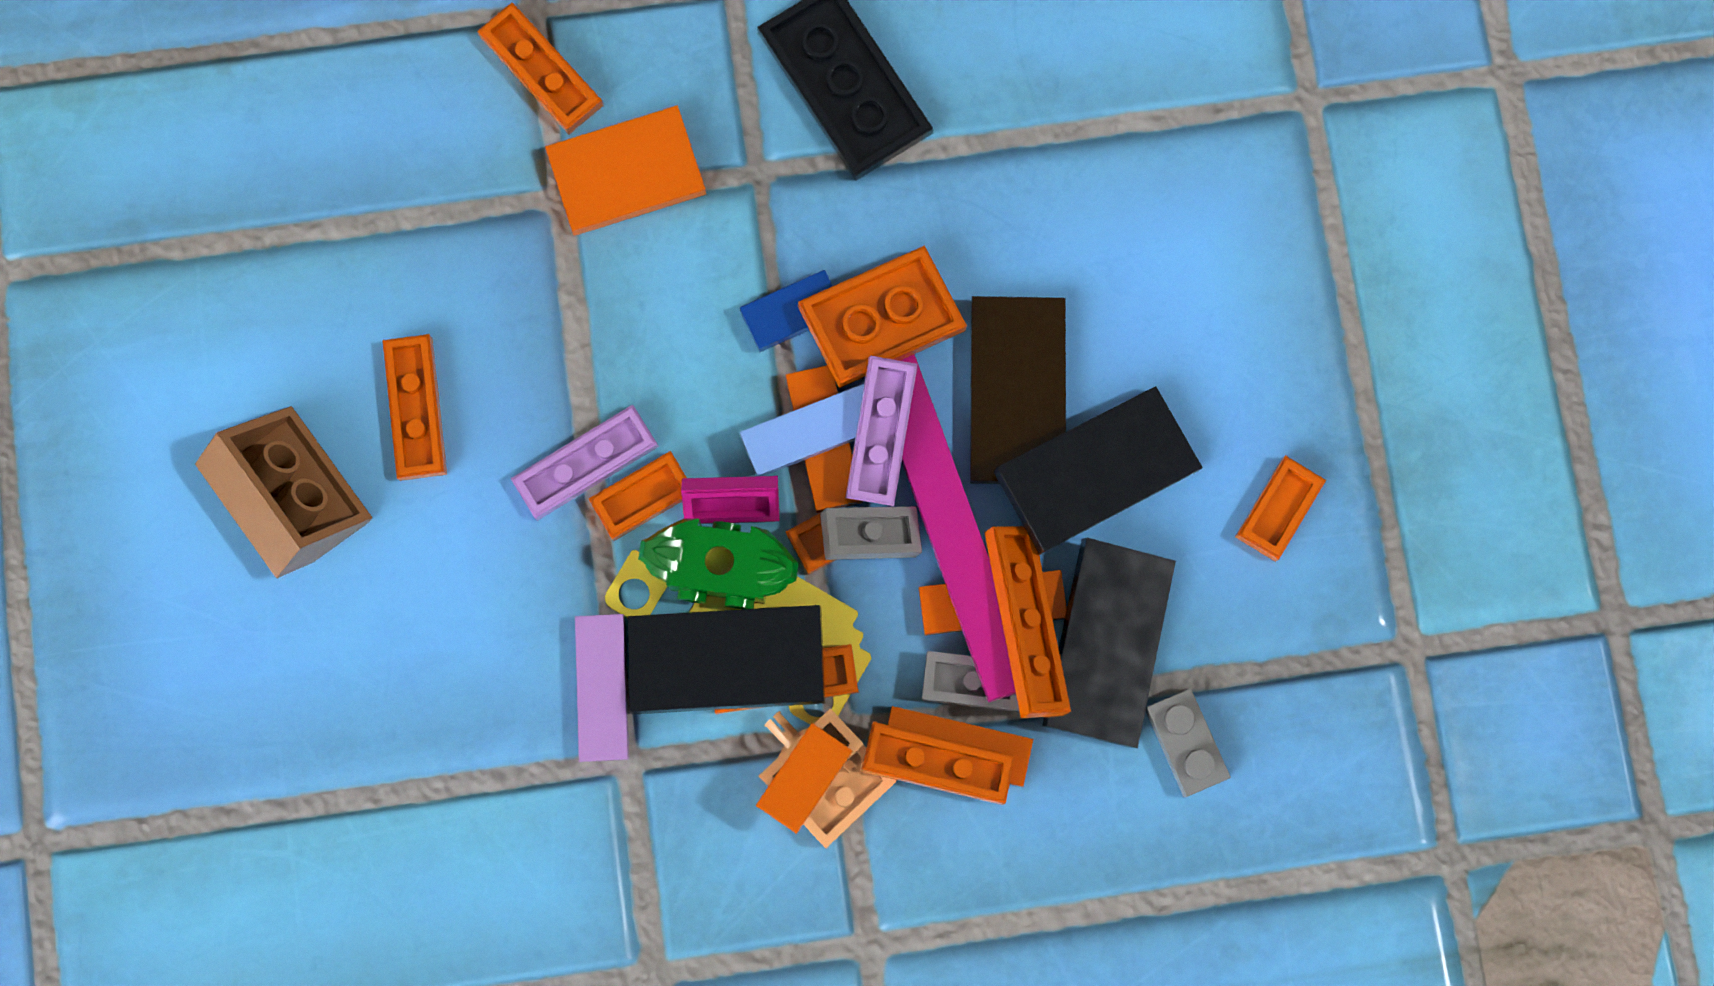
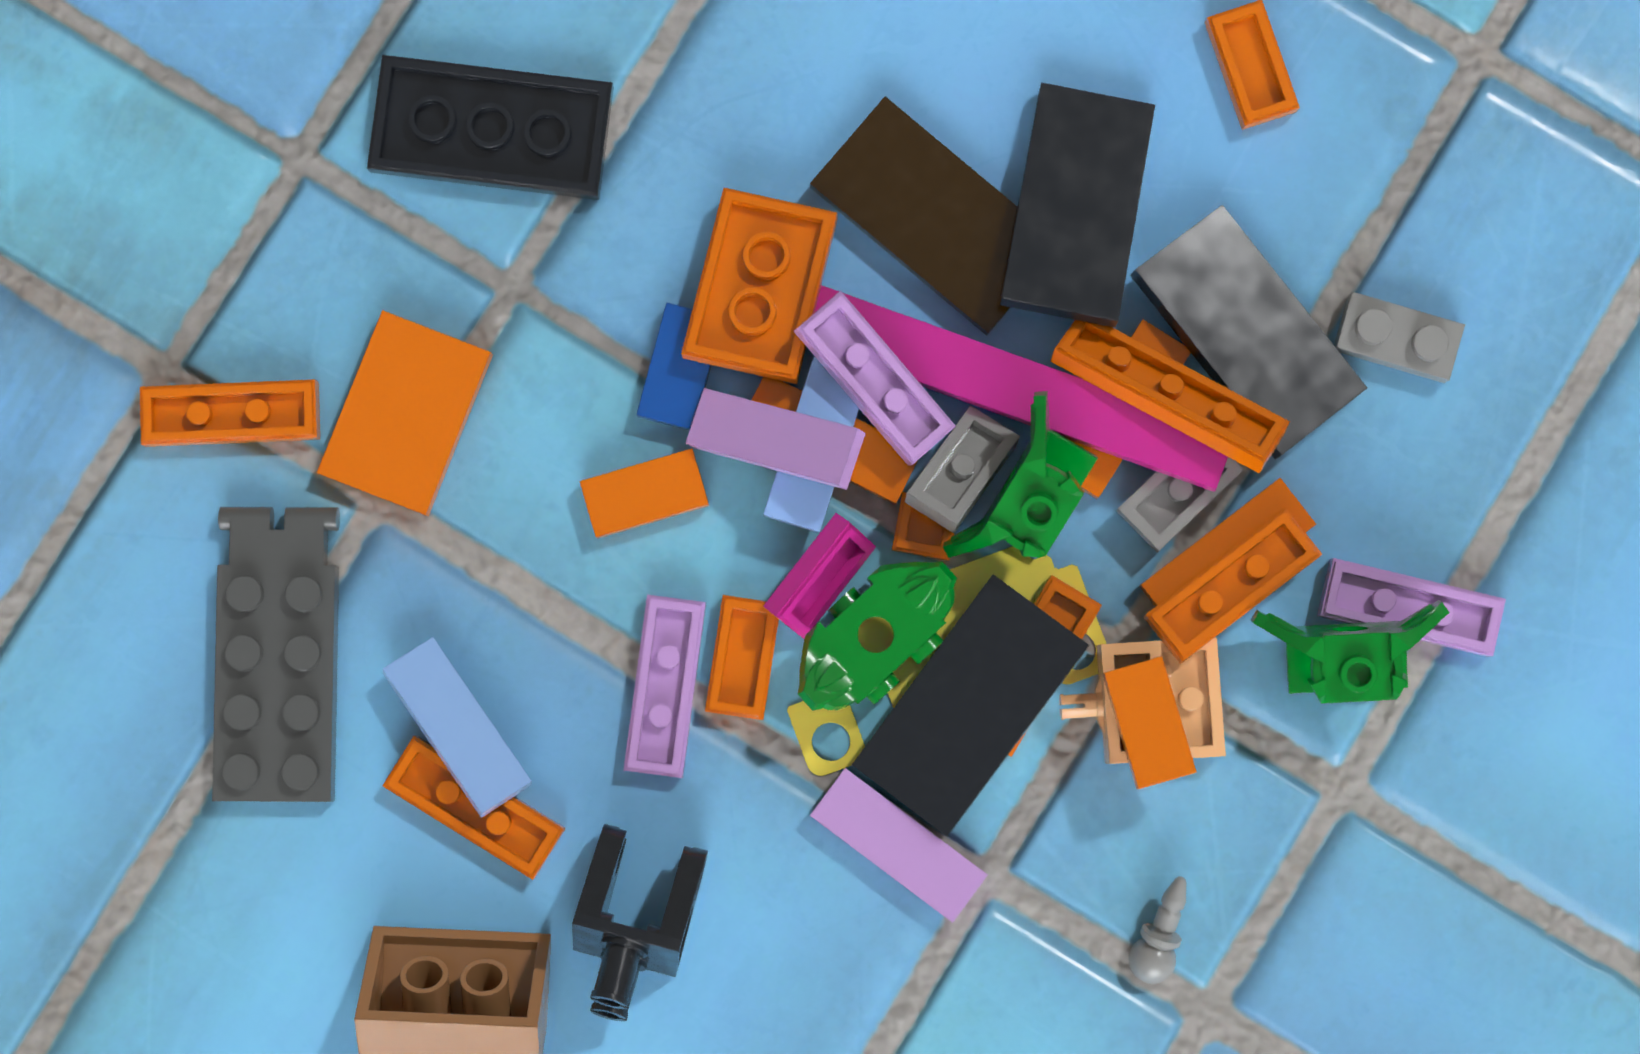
camera: 45 degrees left, 5 degrees up
none -> dark grey hinge [212,507,340,802]
none -> light blue tile [383,637,532,818]
none -> black piece [572,824,708,1022]
none -> orange tile [580,448,709,539]
none -> lavender tile [686,388,866,490]
none -> green piece [943,391,1098,558]
none -> light grey bar [1129,876,1187,984]
none -> green piece [1250,600,1450,704]
none -> lavender tile [1317,558,1506,657]

